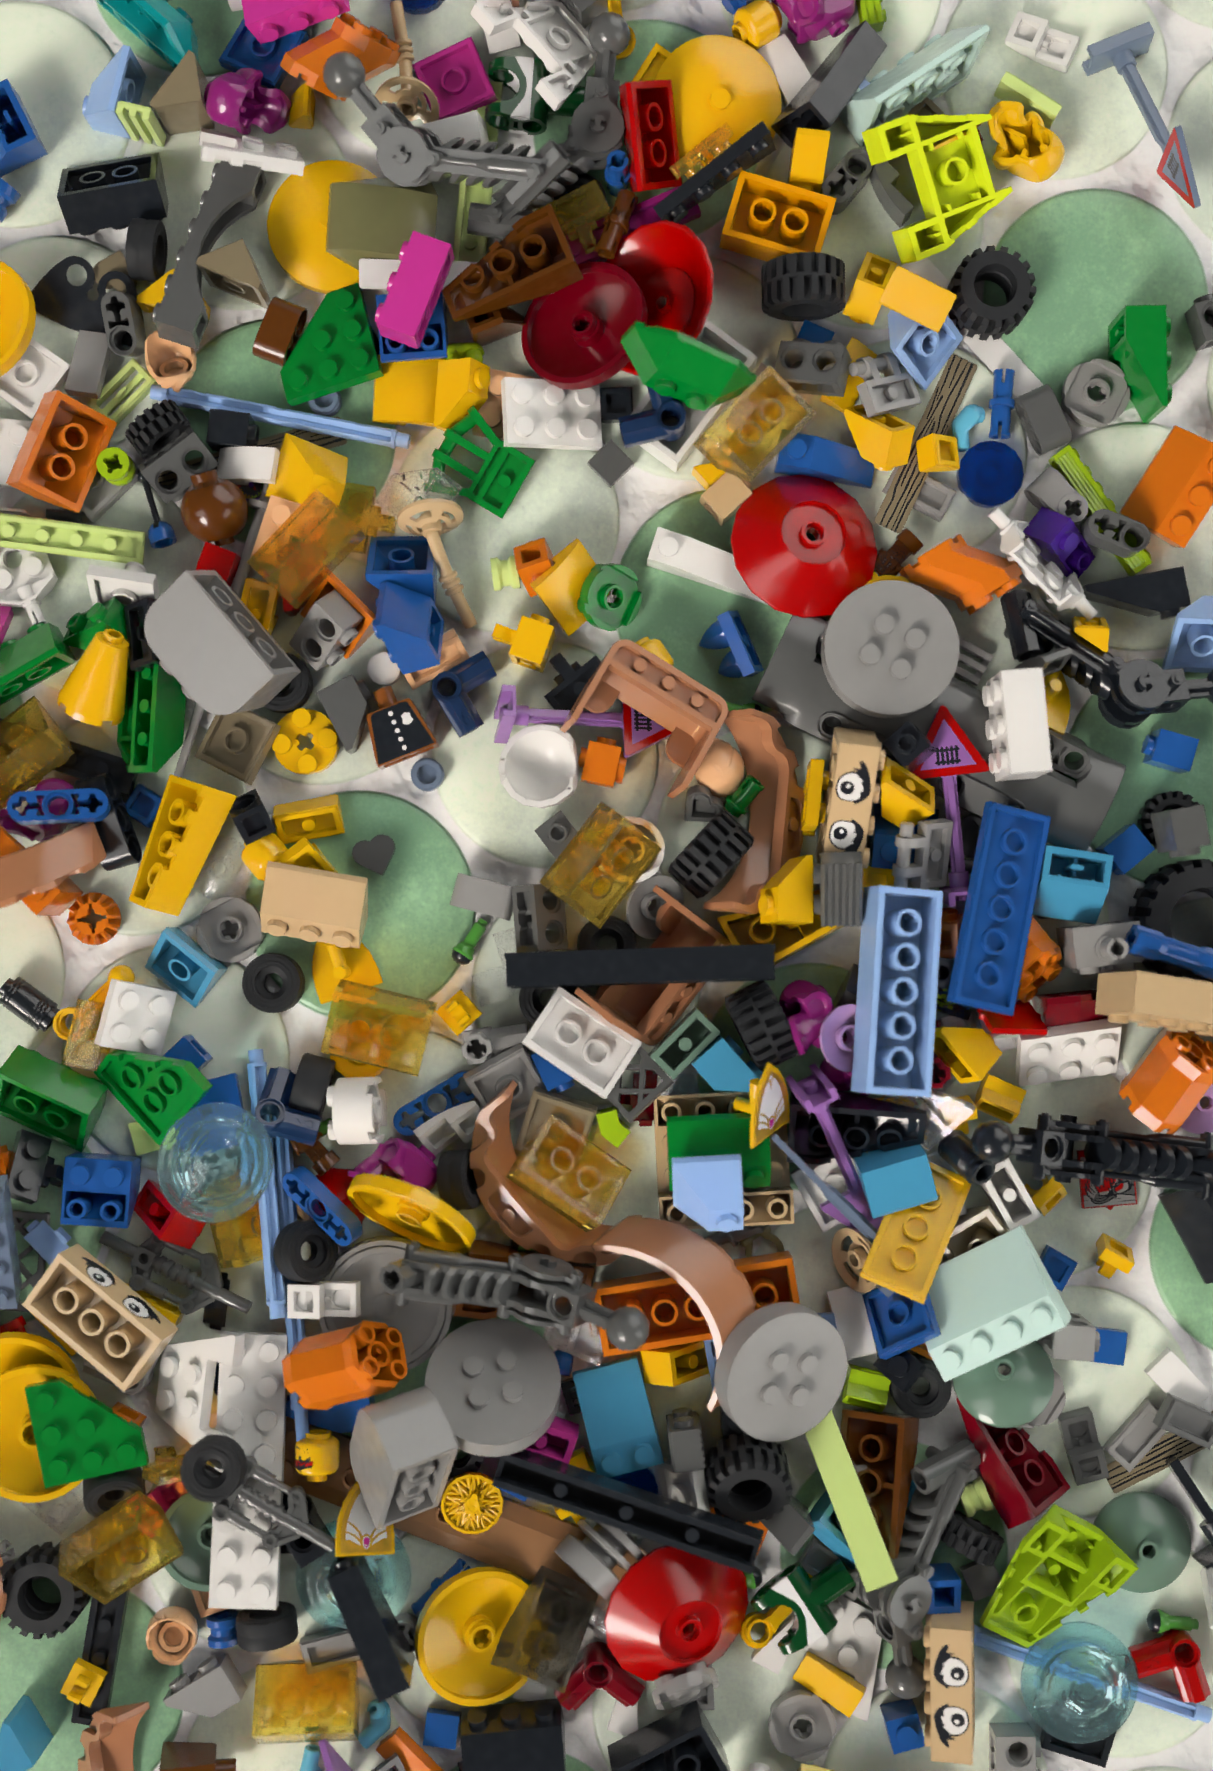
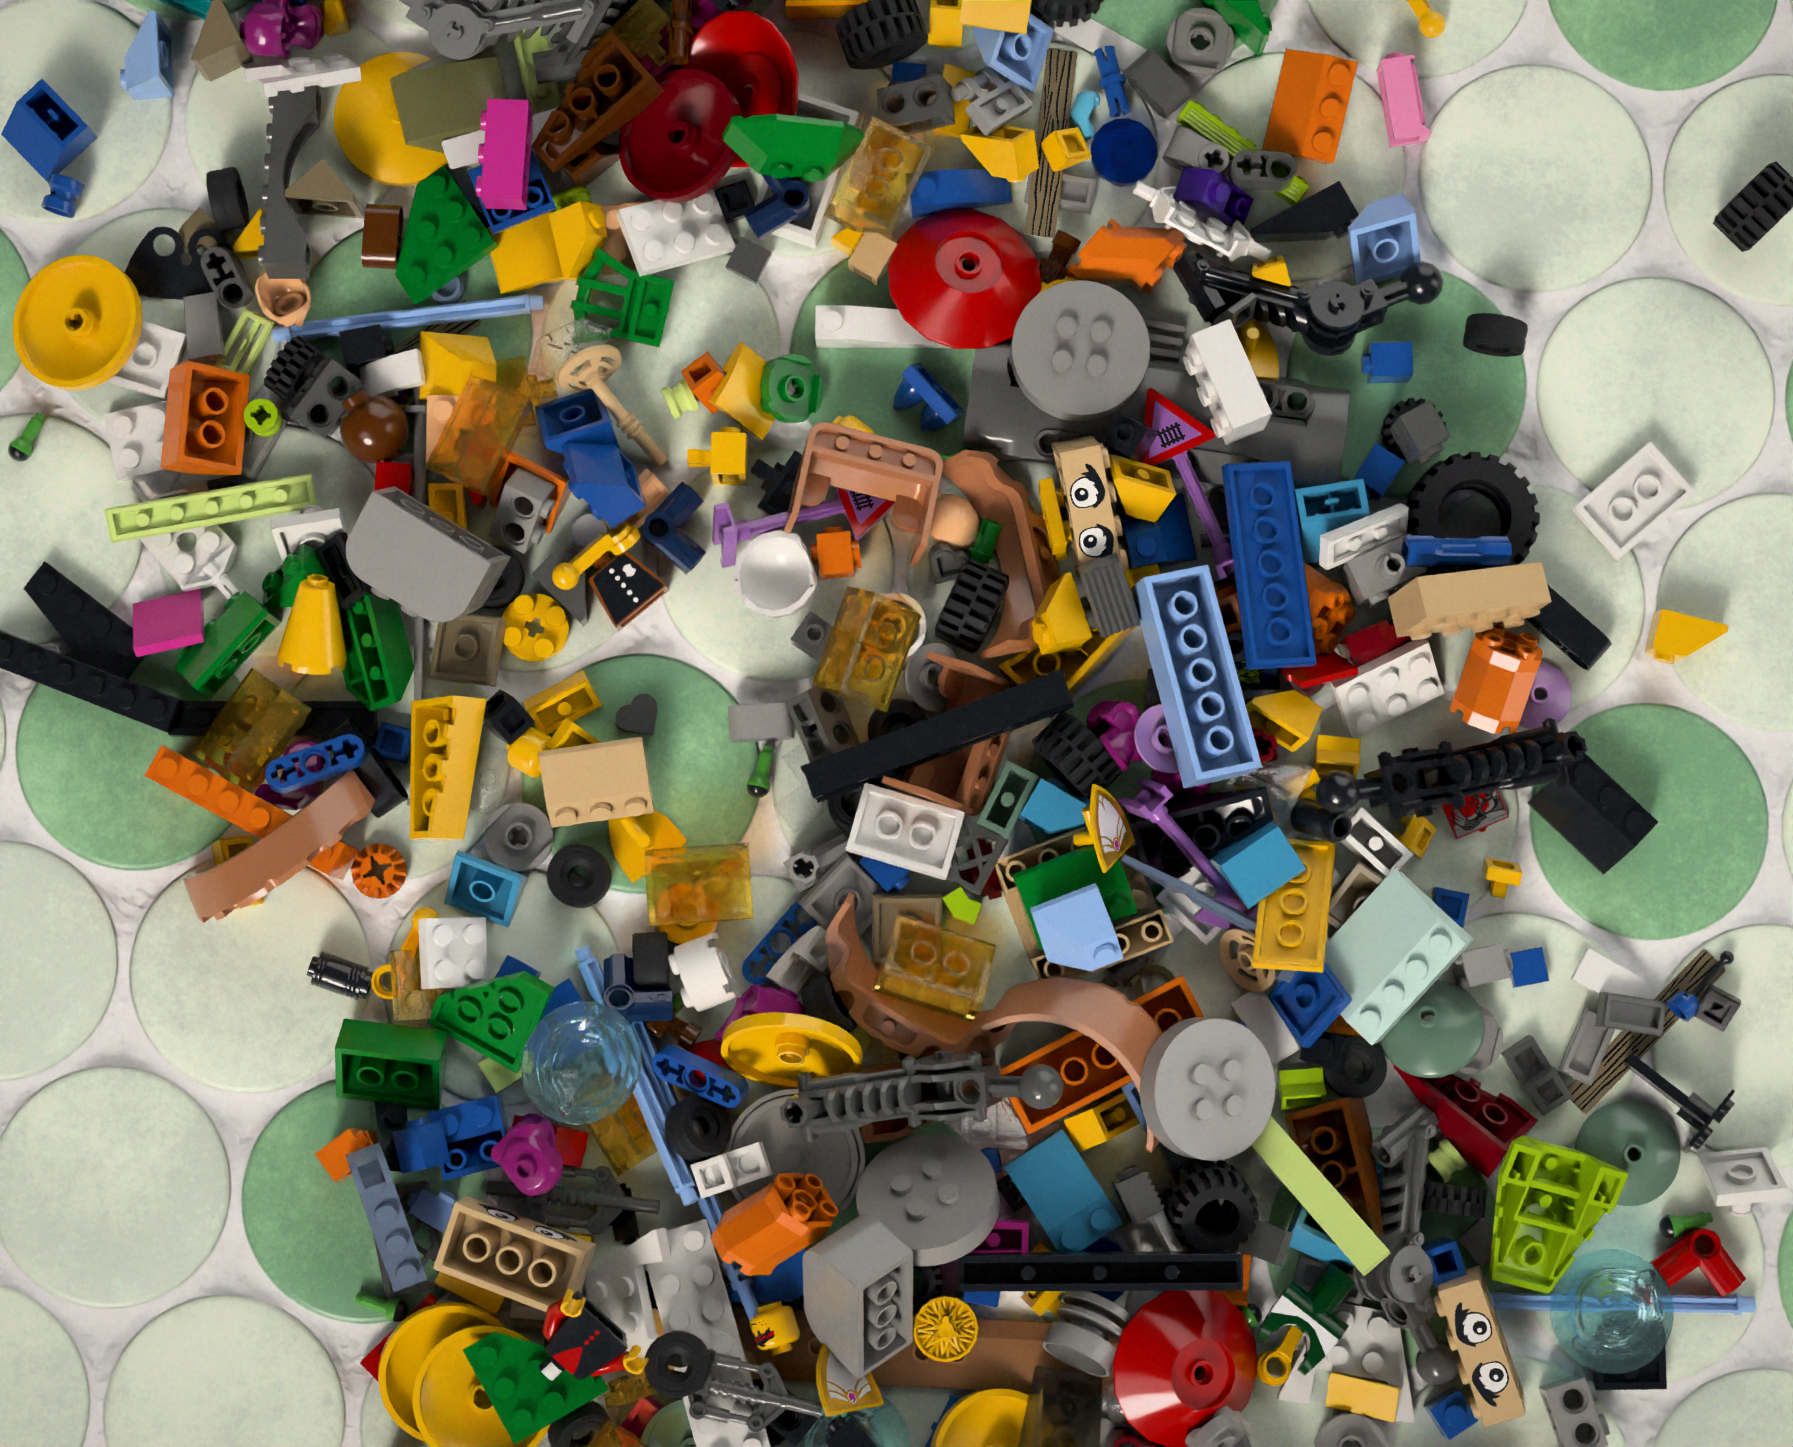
camera: 20 degrees left, 5 degrees down
black slope [57,152,169,236] -> none
yellowish green tile [116,100,167,147] -> none
blue hinge [137,471,177,549] -> none
sand blue tile [411,758,445,792] -> none
yellow tile [436,989,483,1036] -> none
light grey plate [892,818,953,889] -> none
none -> blue brick [392,1117,451,1174]
none -> magenta head [491,1113,563,1196]
none -> torso [539,1289,649,1381]
none -> yellow piece [552,522,641,590]
none -> white tile [1319,503,1409,570]

